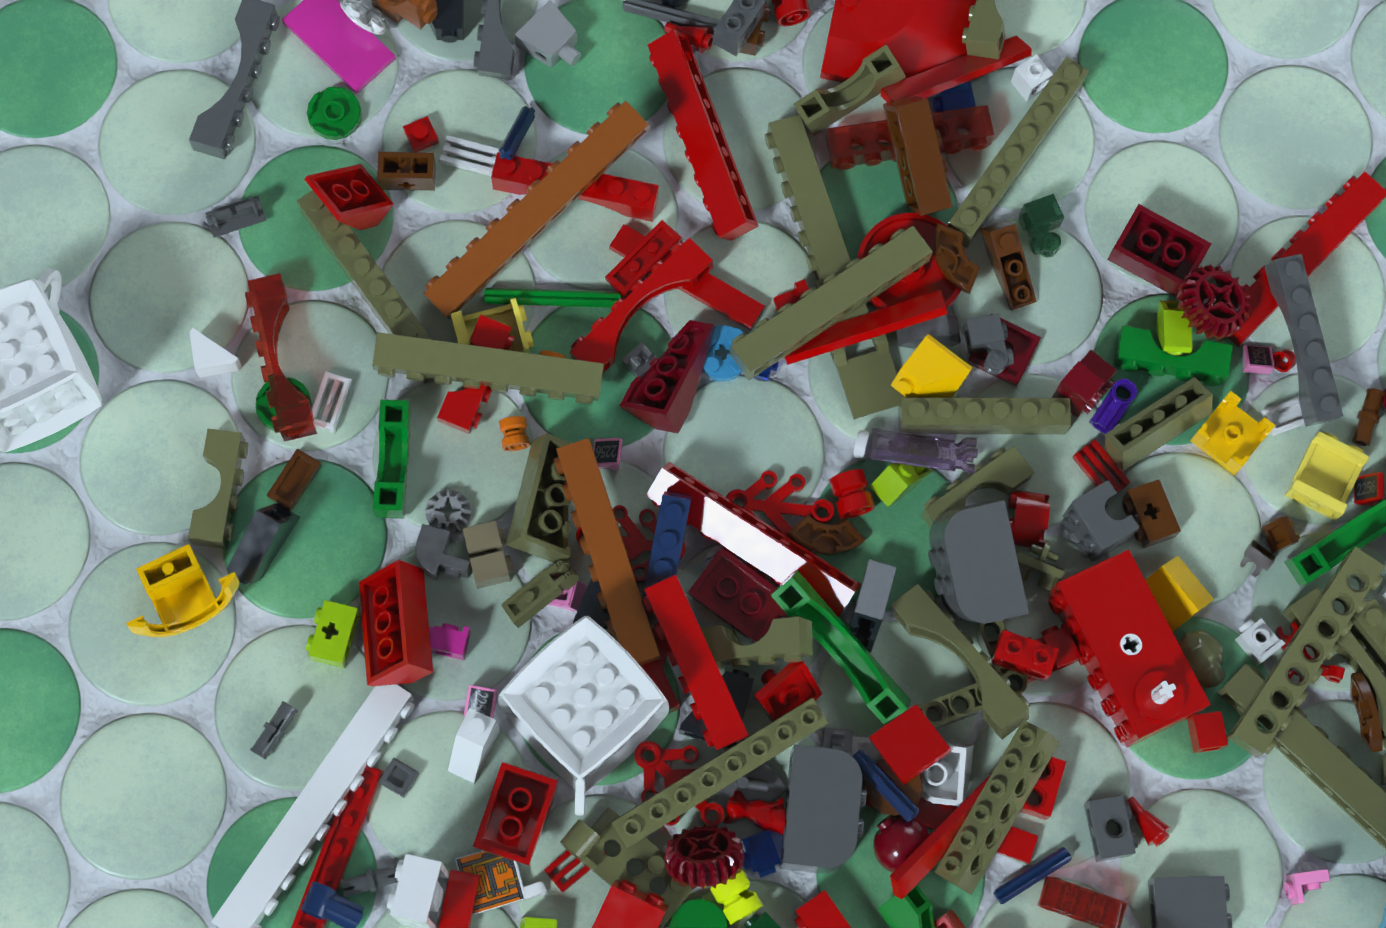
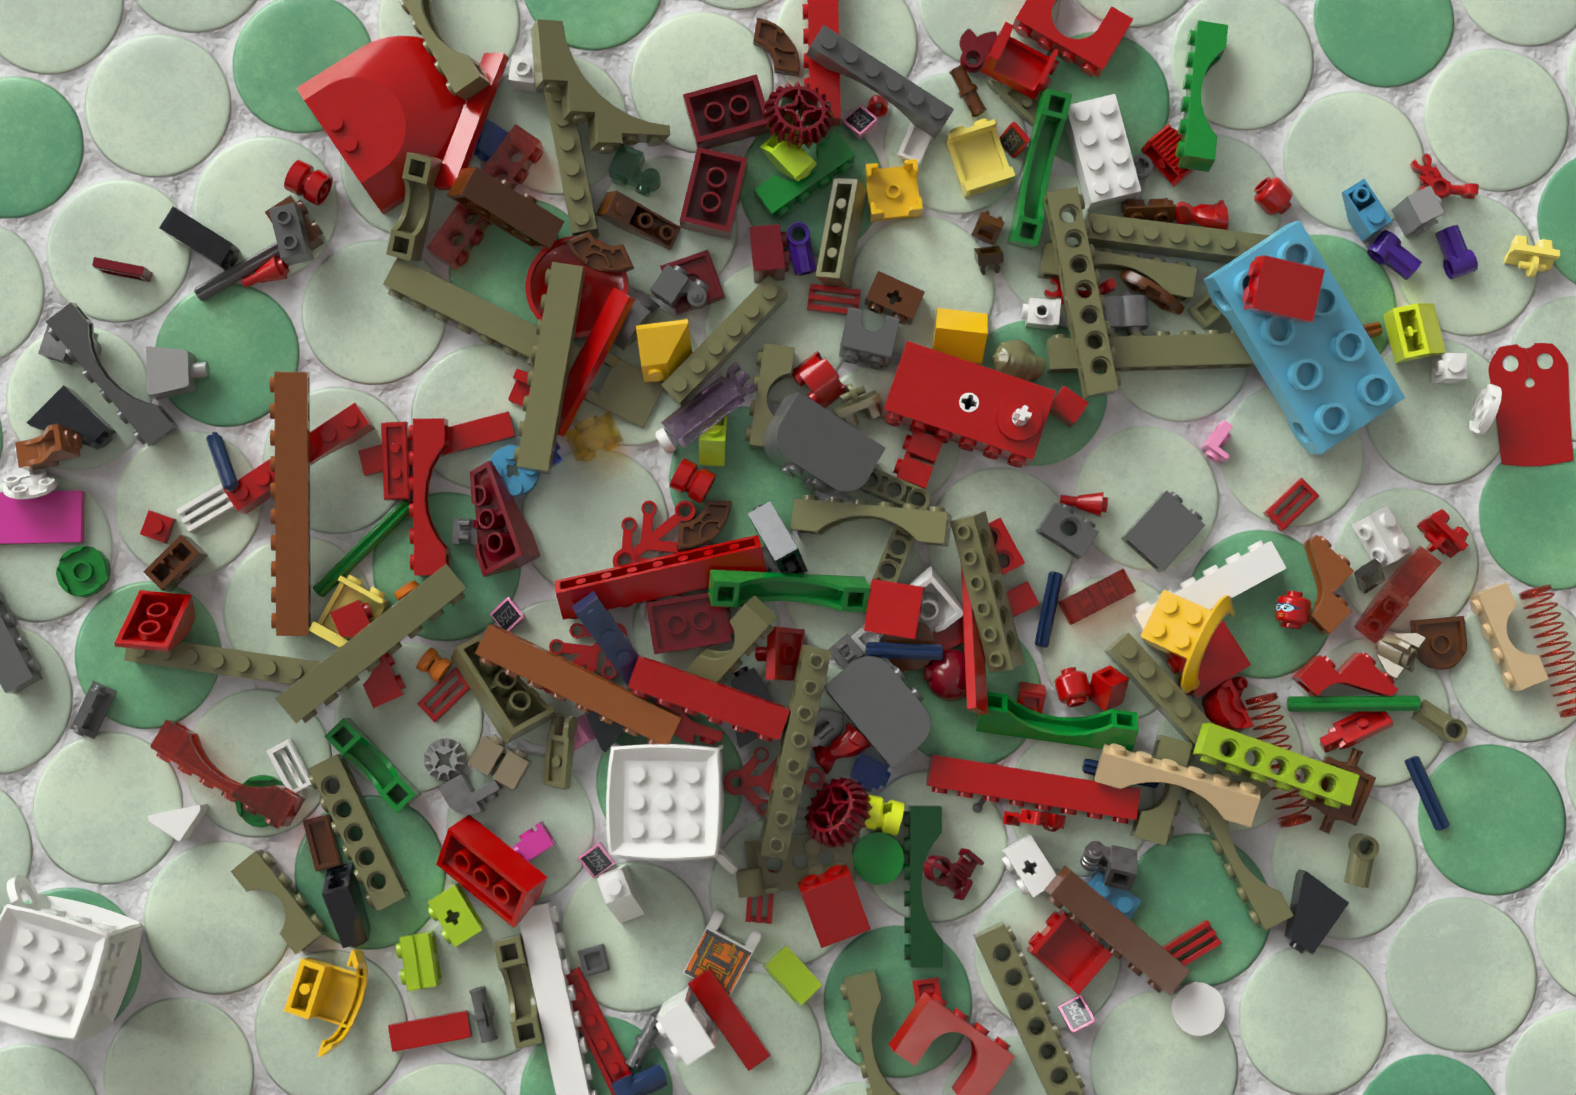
camera: 45 degrees left, 10 degrees up
red slope [473,762,559,866] -> none
red brick [647,29,759,241] -> none
red brick [991,630,1059,682] -> none
none -> olive brick [308,754,411,912]
none -> red tile [388,1010,472,1052]
none -> lime brick [396,930,442,991]
none -> red tile [417,668,471,723]
none -> olive arch [493,934,544,1049]
none -> olive arch [531,19,671,154]
none -> clear yellow cylinder [565,412,624,463]
none -> dark red brick [679,147,748,240]
none -> reddish brown tile [753,17,800,77]
none -> flat silver brick [1103,295,1149,334]

